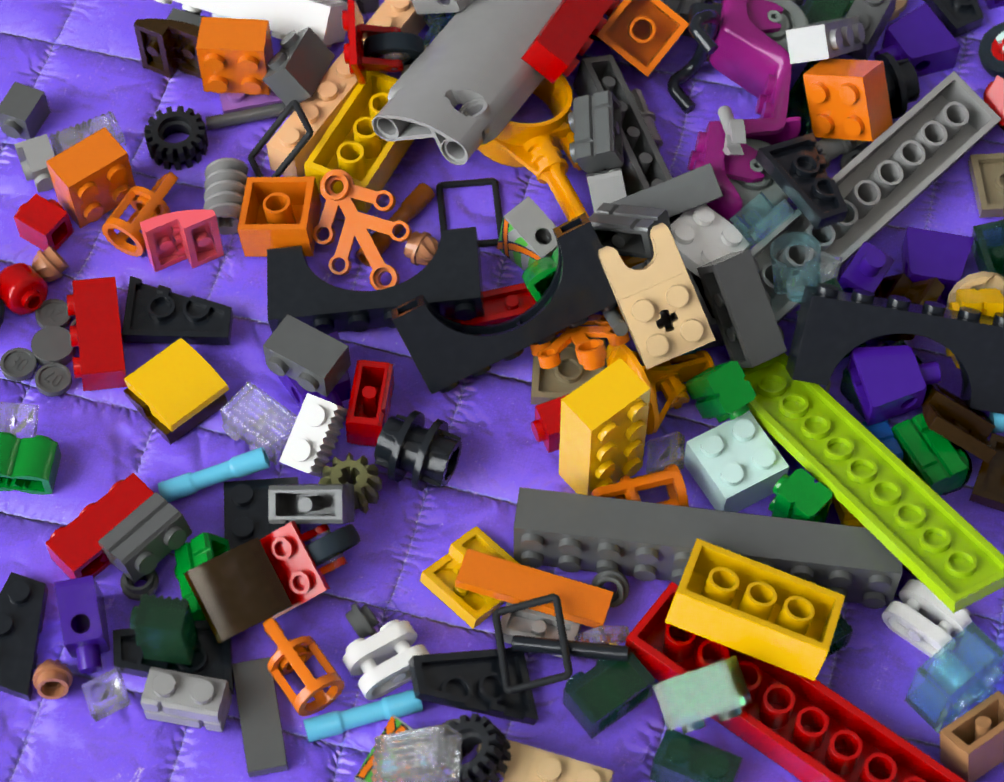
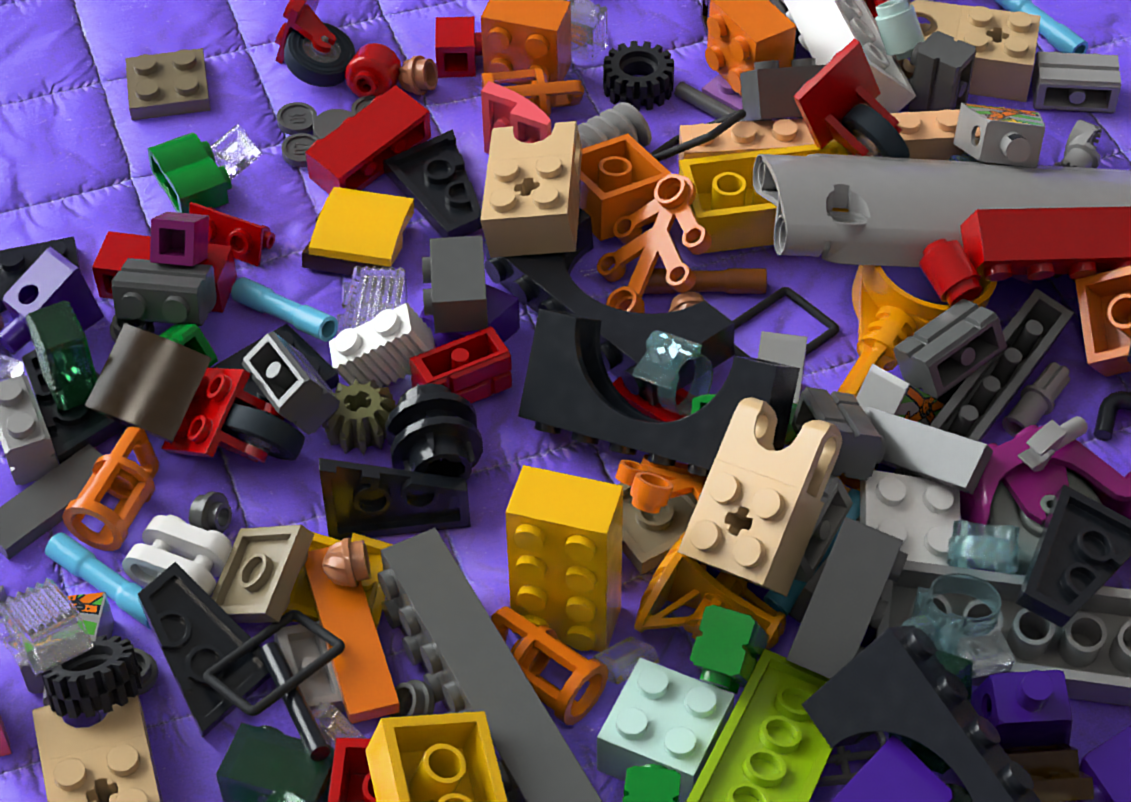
camera: 55 degrees right, 10 degrees down
none -> magenta brick [150,212,209,266]
none -> red hinge [189,202,275,266]
none -> dark tan plate [211,524,314,623]
none -> black wing [319,458,471,541]
none -> nougat plate [322,538,371,587]
none -> tan brick [480,121,582,258]
none -> clear light blue piece [632,330,713,416]
none -> red brick [919,238,983,307]

